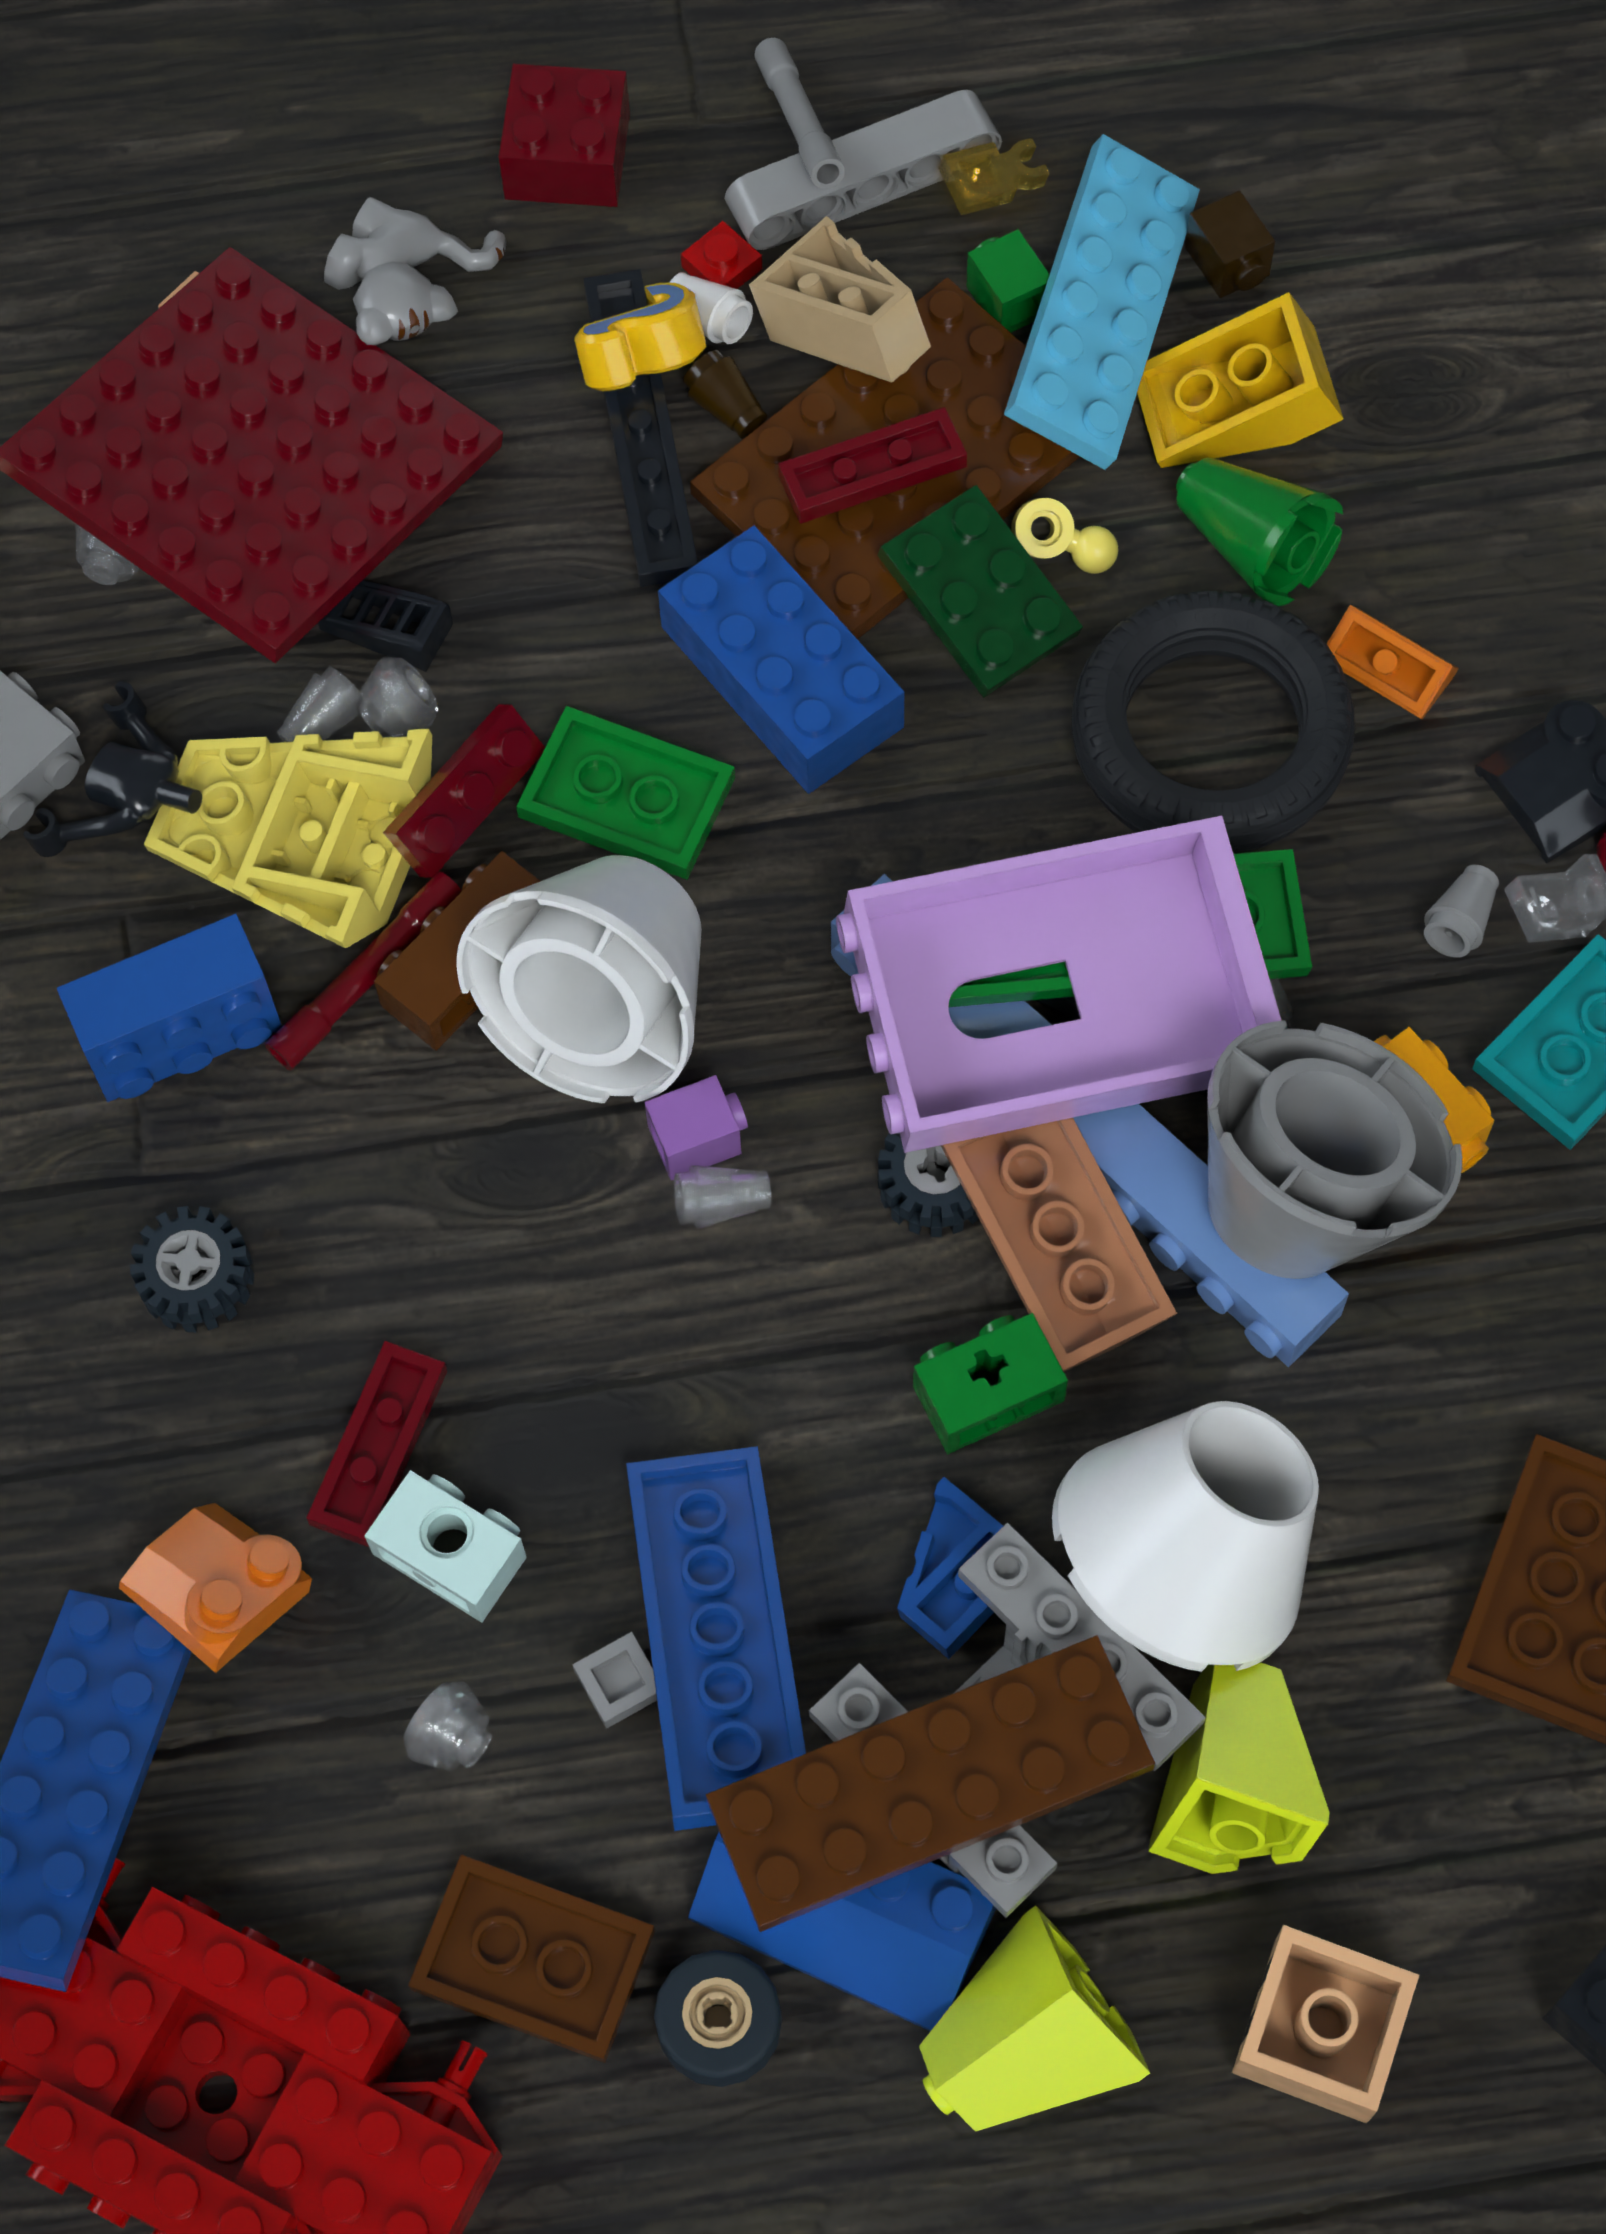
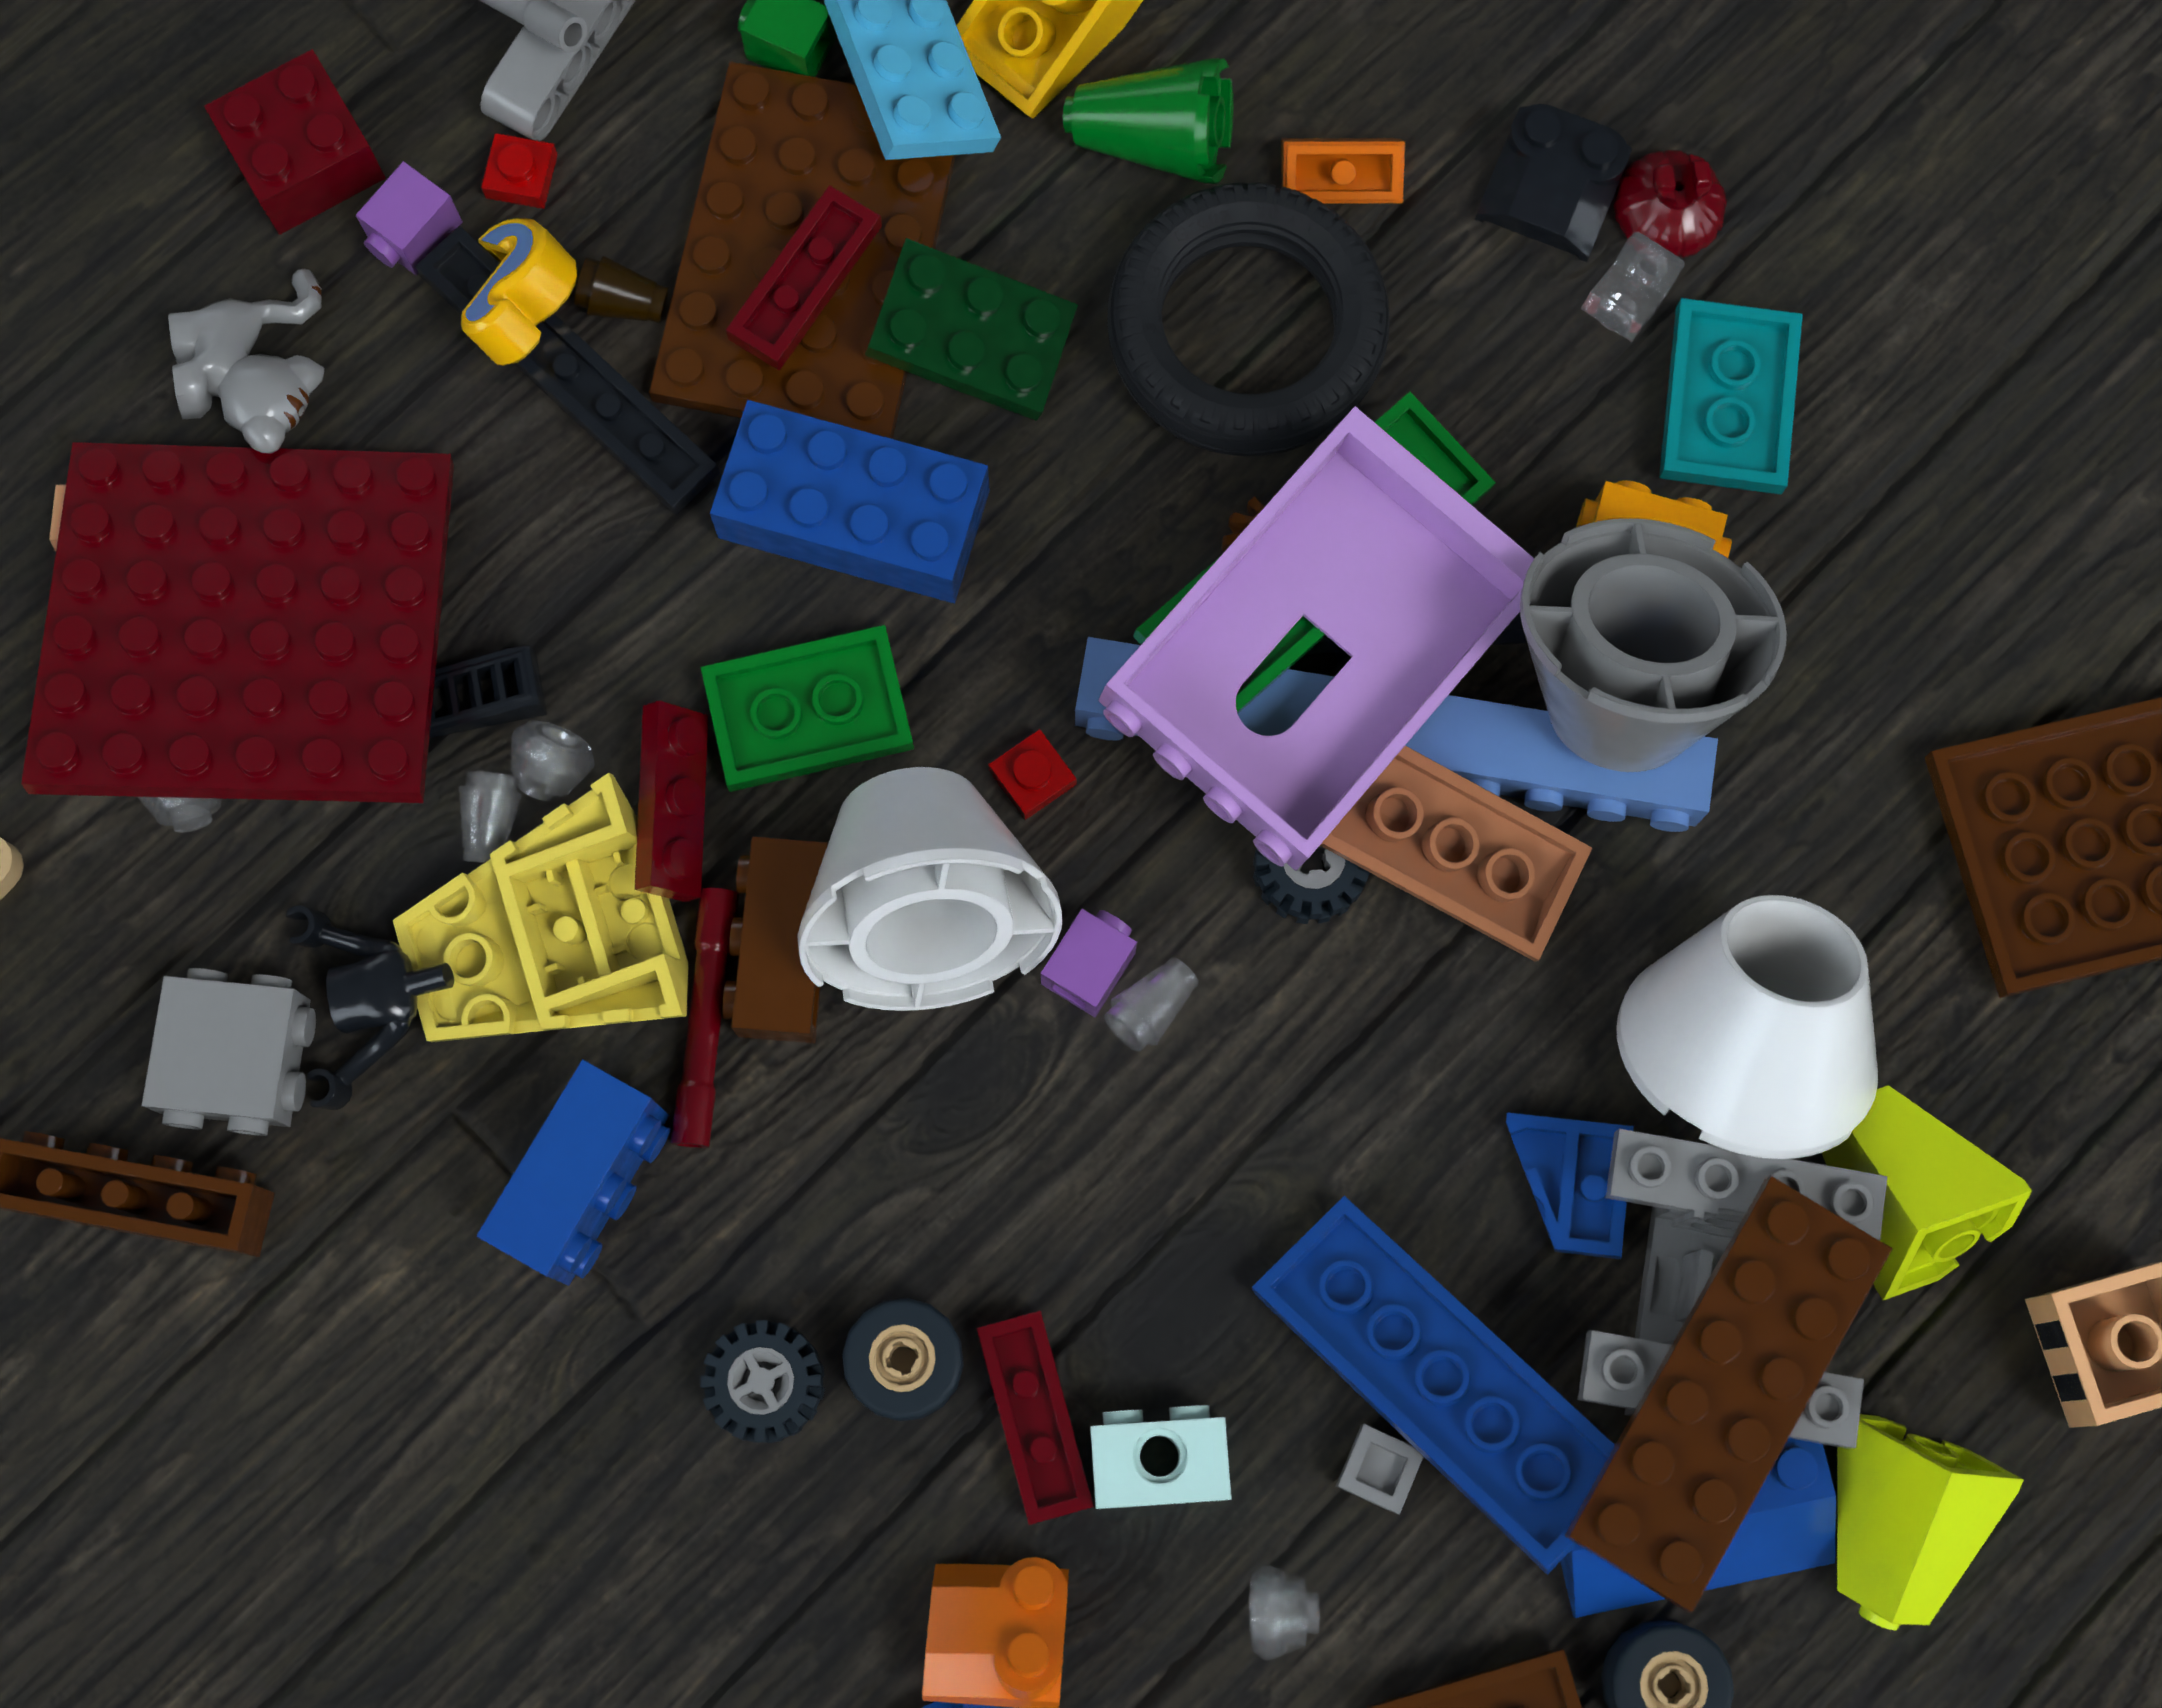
camera: 40 degrees left, 10 degrees up
white cone [669,272,753,344] -> none
tan wedge [749,216,931,382] -> none
green brick [913,1313,1068,1455] -> none
light yellow plate [1011,498,1118,574] -> none
light grey cone [1424,865,1499,957] -> none
none -> medium lavender brick [356,161,463,275]
none -> black wheel [842,1298,964,1421]
none -> red plate [988,729,1077,820]

